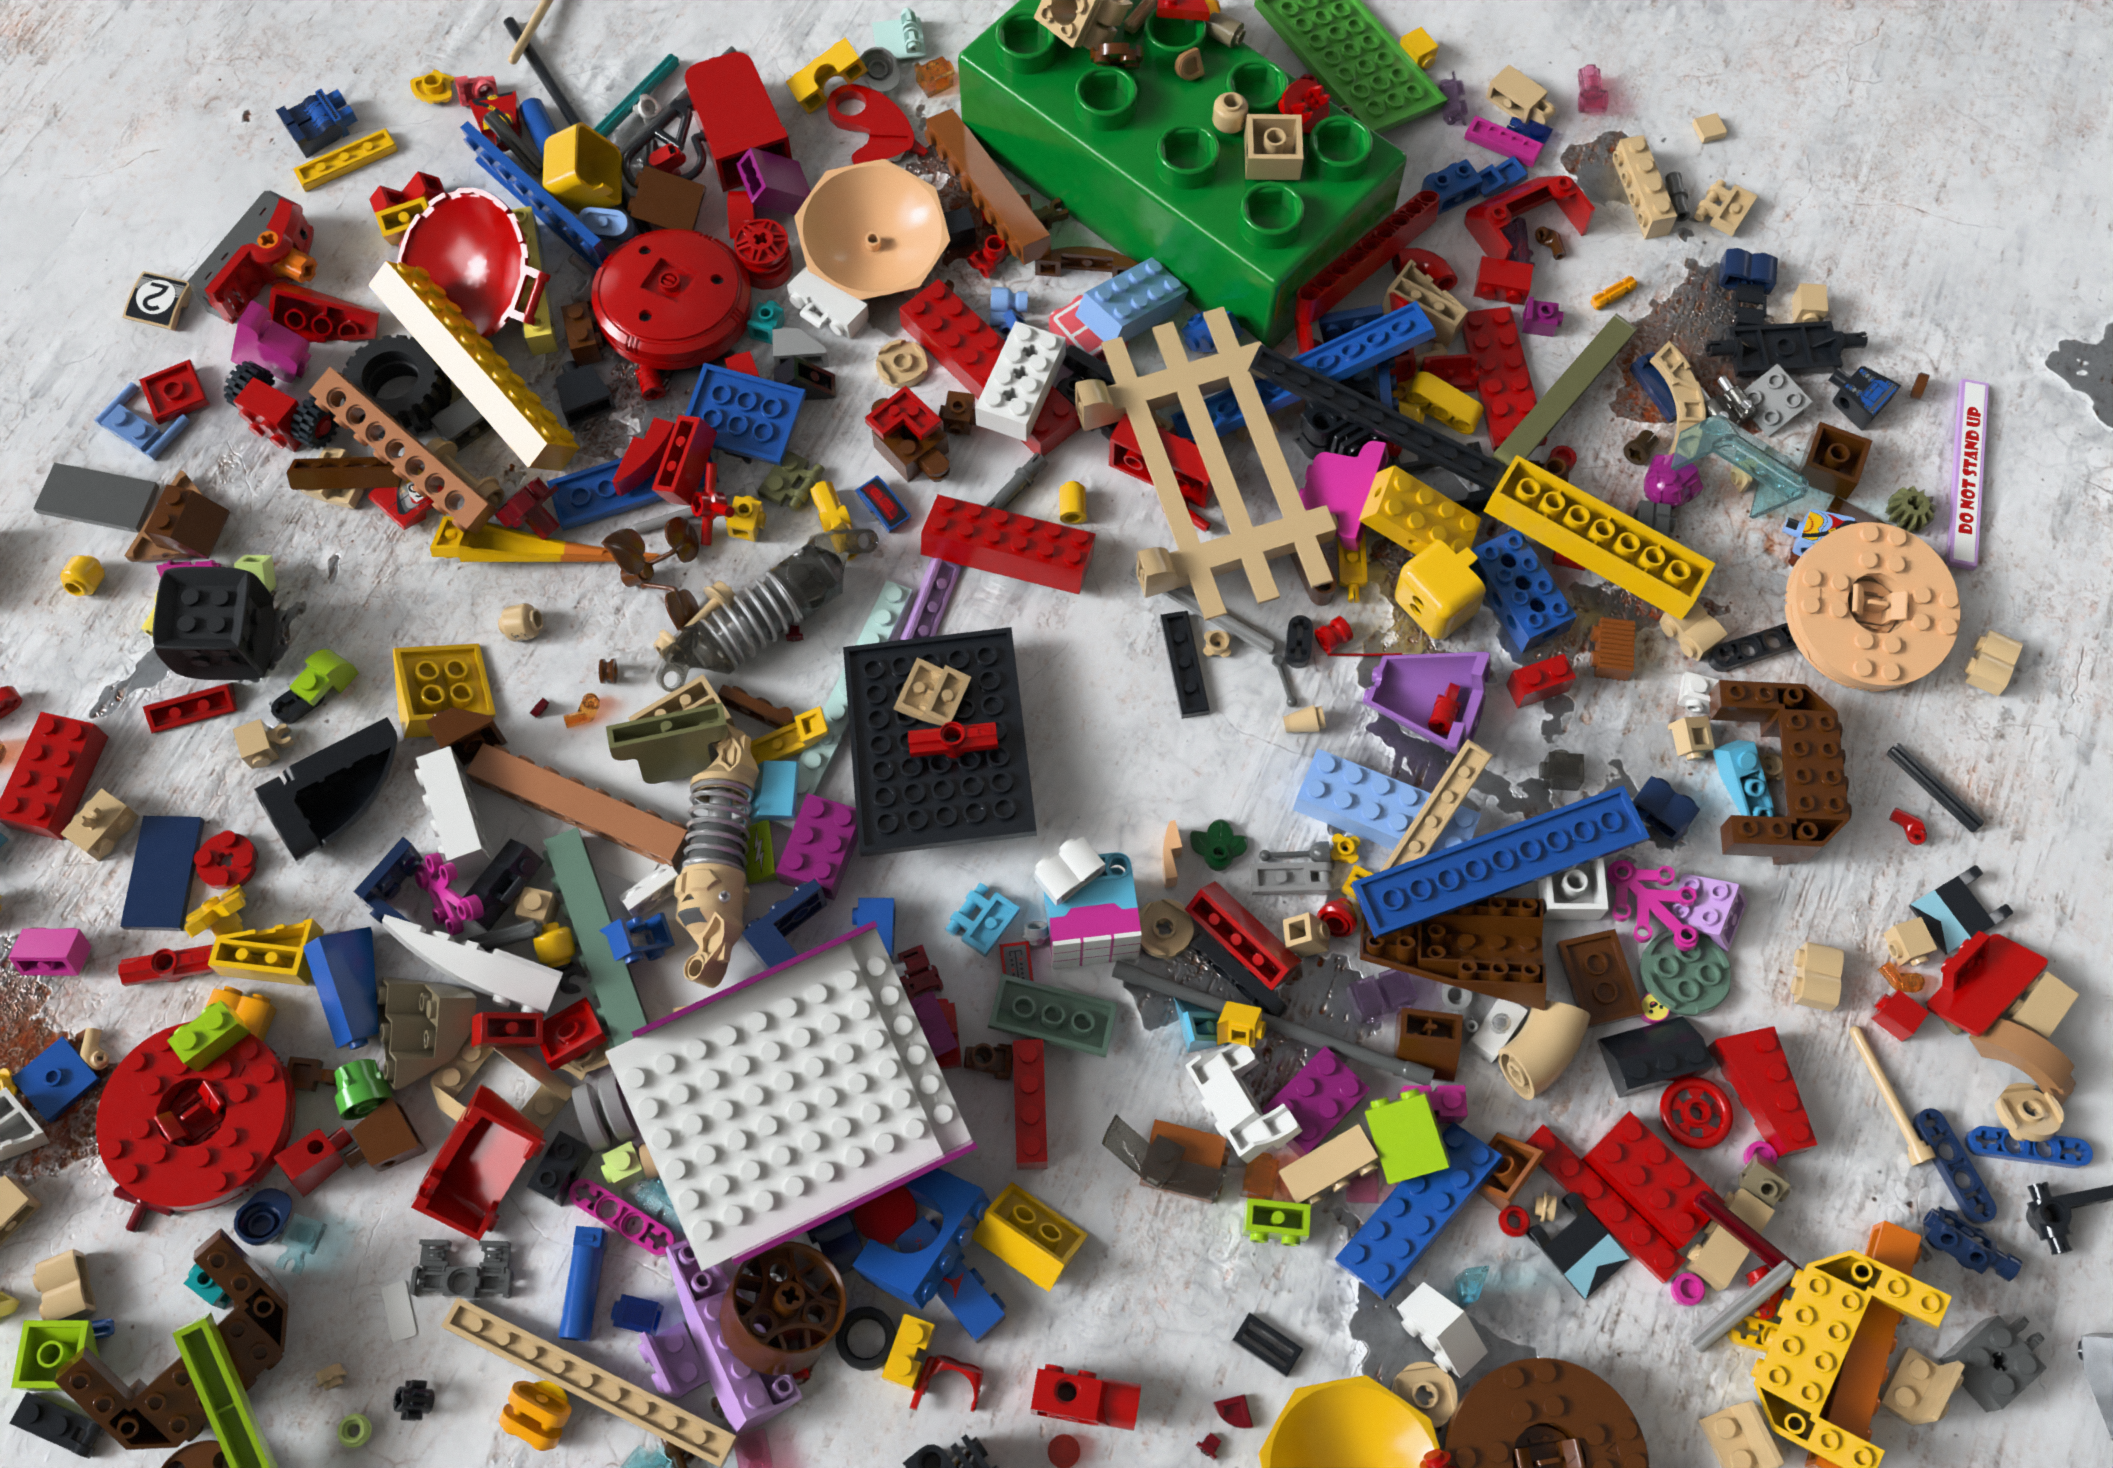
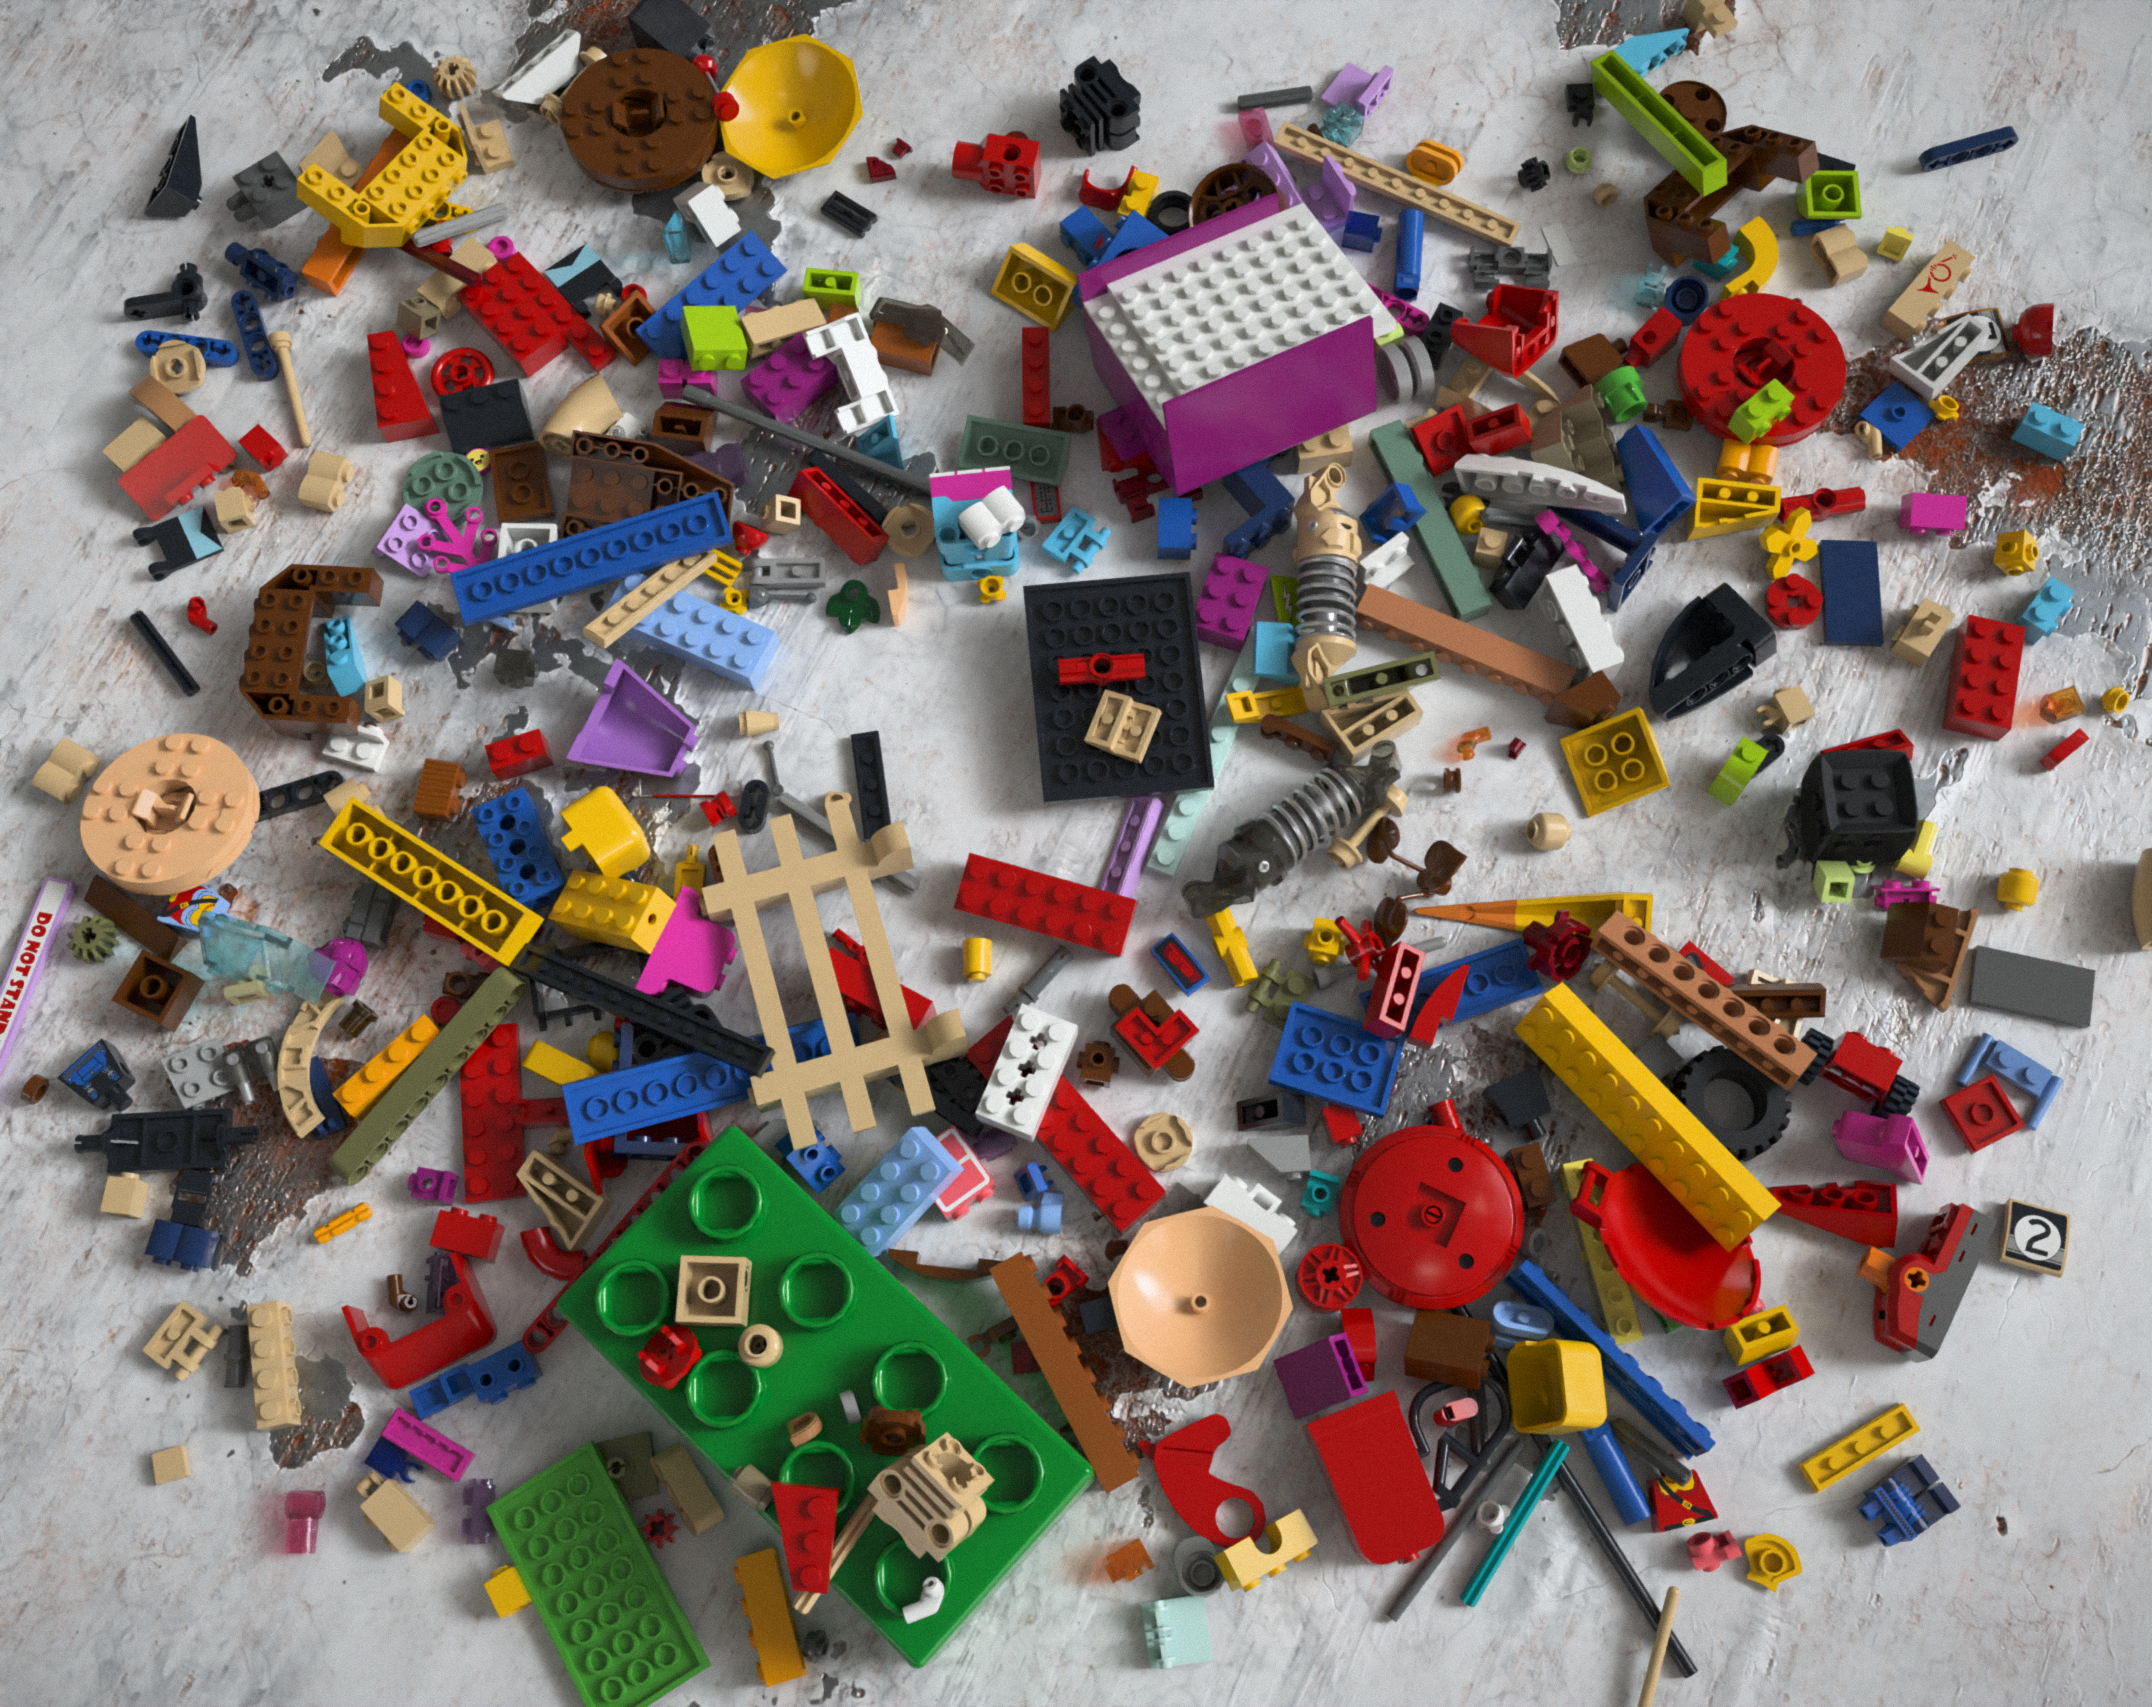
camera: 175 degrees left, 5 degrees up
yellow window [1217,1001,1266,1048] -> none
red hinge [1428,682,1462,735] -> none
none -> light orange brick [332,1014,442,1121]
none -> light grey tile [839,1390,861,1425]
none -> yellow arch [1718,216,1778,301]

